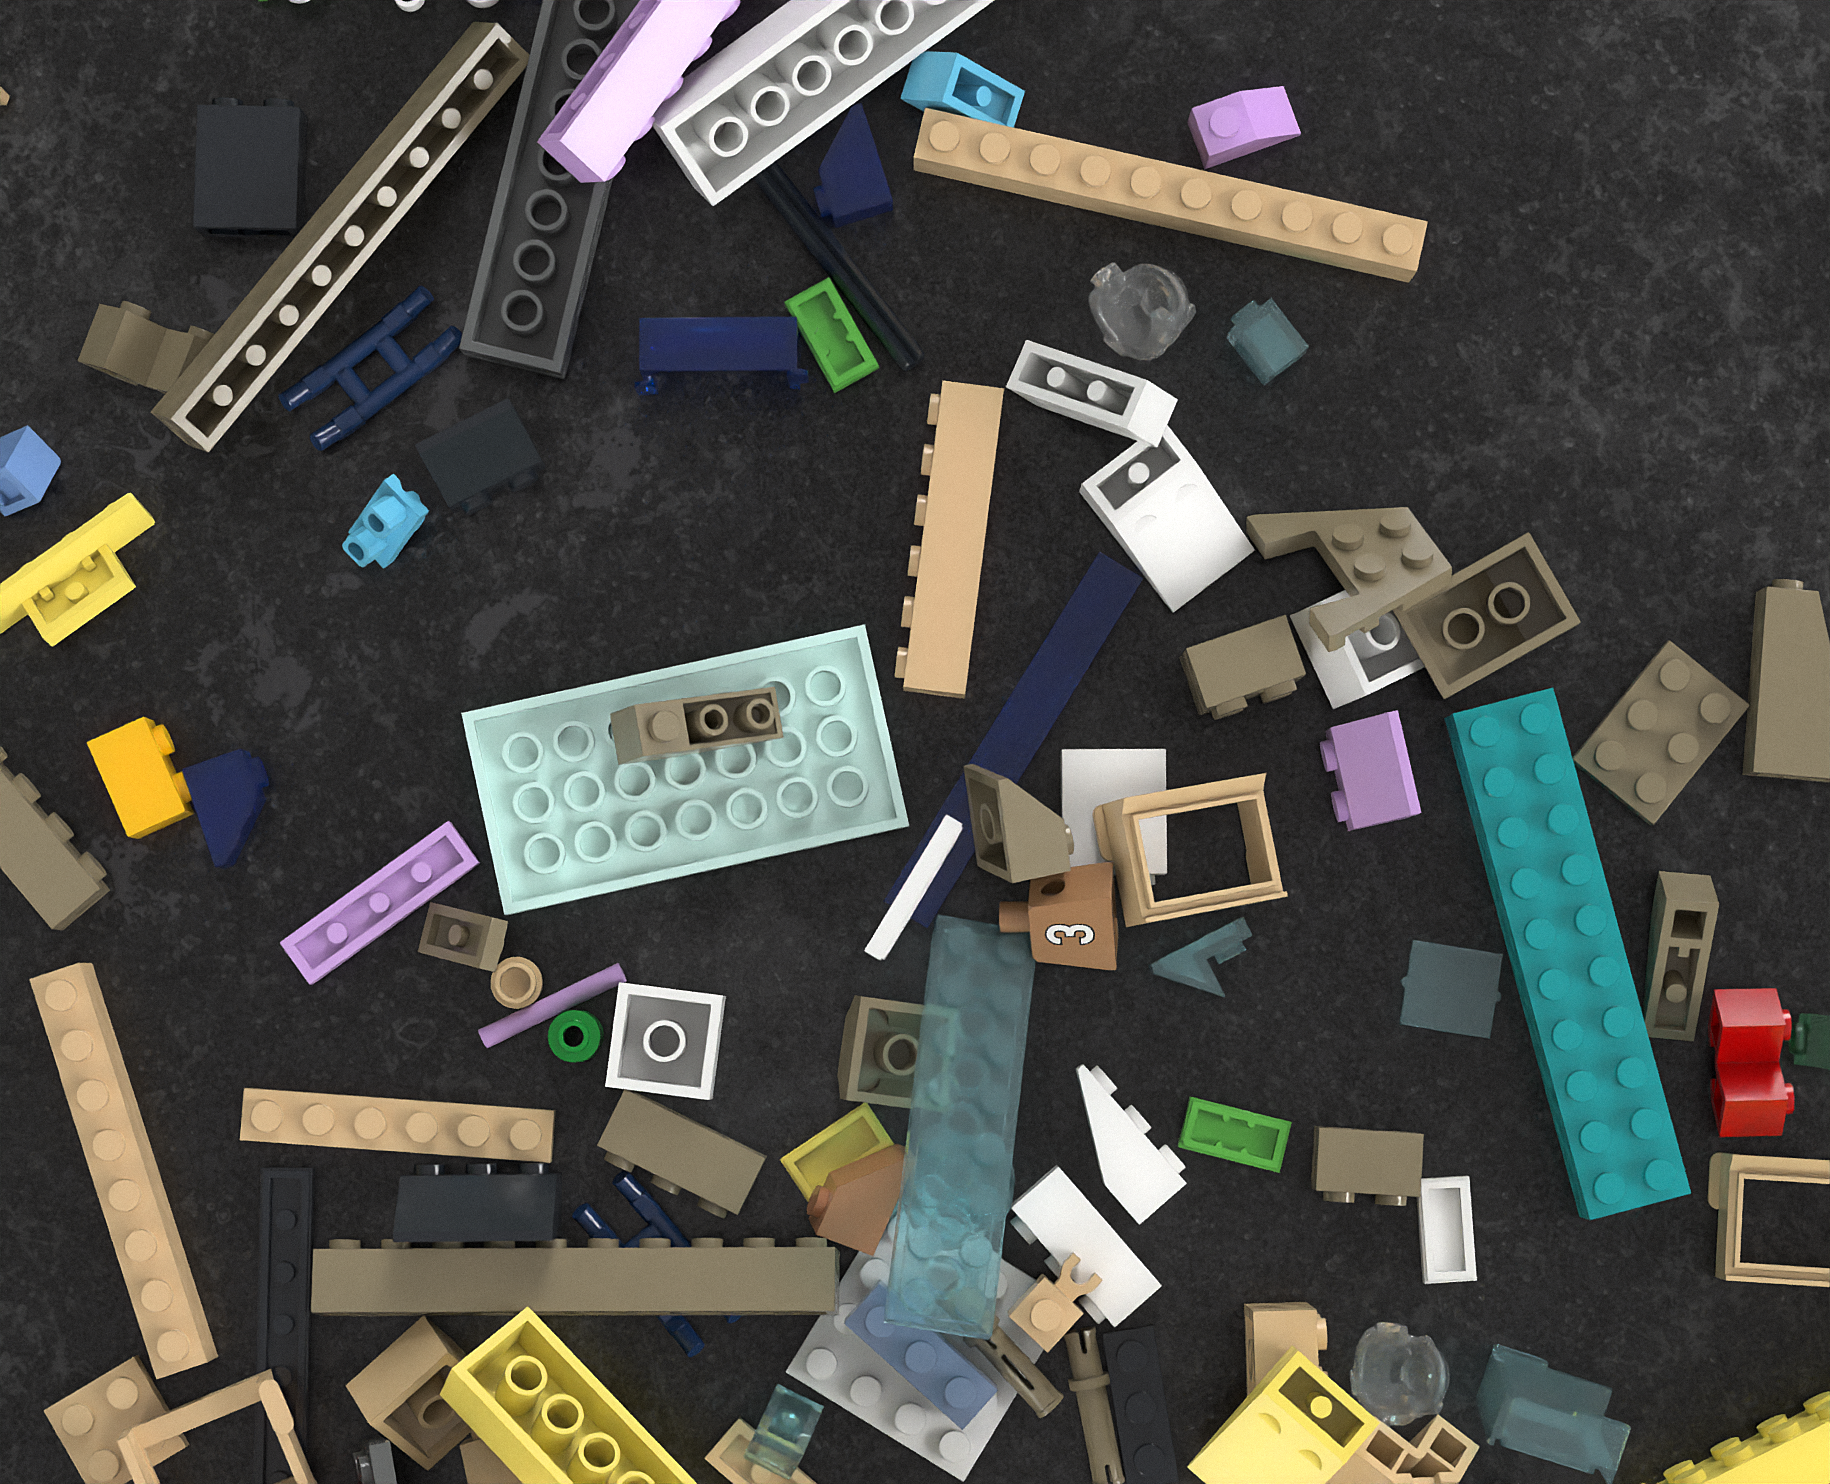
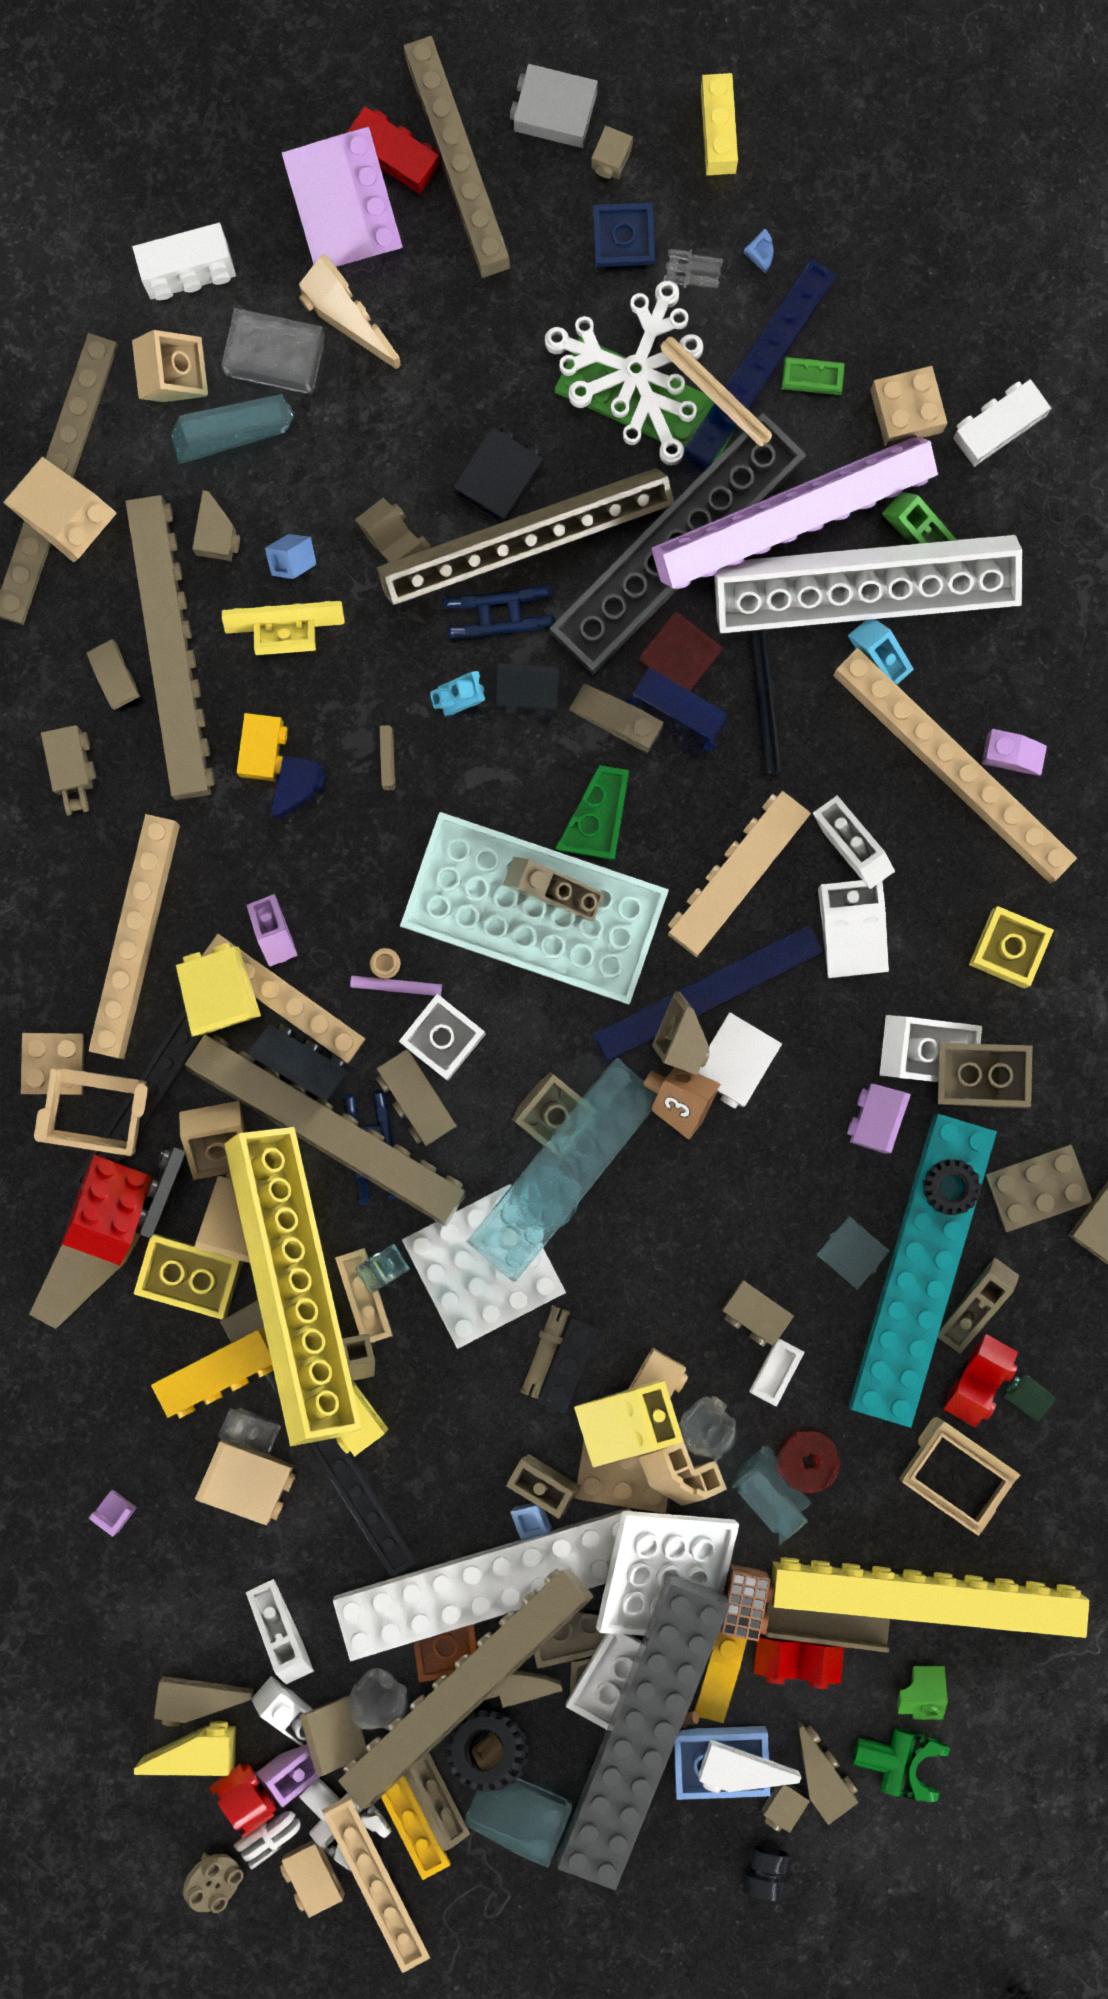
camera: 35 degrees right, 0 degrees up
lavender plate [280,821,480,985] -> none
dark tan slope [418,902,508,972] -> none
green brick [548,1010,604,1063] -> none
light yellow tile [780,1103,894,1202] -> none
bright green plate [784,277,879,393] -> none
nougat slope [807,1144,915,1256] -> none
clear blue slope [812,103,893,228] -> none
sand blue brick [844,1280,998,1430] -> none
white tile [864,814,963,961] -> none
dark tan pin [934,1279,1064,1418] -> none
tan brick [1007,1252,1103,1353] -> none
white brick [1010,1165,1162,1327] -> none
white slope [1076,1064,1187,1225] -> none
clear helmet [1089,262,1196,361] -> none
tan piece [1093,773,1288,927] -> none
clear light blue slope [1148,917,1253,997] -> none
bright green plate [1177,1097,1292,1173] -> none
dark tan brick [1179,615,1306,720] -> none
clear light blue brick [1226,298,1309,386] -> none
dark tan wing [1246,507,1452,652] -> none
none -> light yellow slope [176,943,261,1036]
none -> lavender slope [247,894,298,967]
none -> dark tan tile [380,725,395,790]
none -> green wing [555,765,629,860]
none -> dark tan slope [569,683,663,754]
none -> clear red plate [639,612,723,697]
none -> clear red plate [777,1431,840,1493]
none -> black tyre [922,1159,981,1215]
none -> light yellow brick [969,906,1054,989]

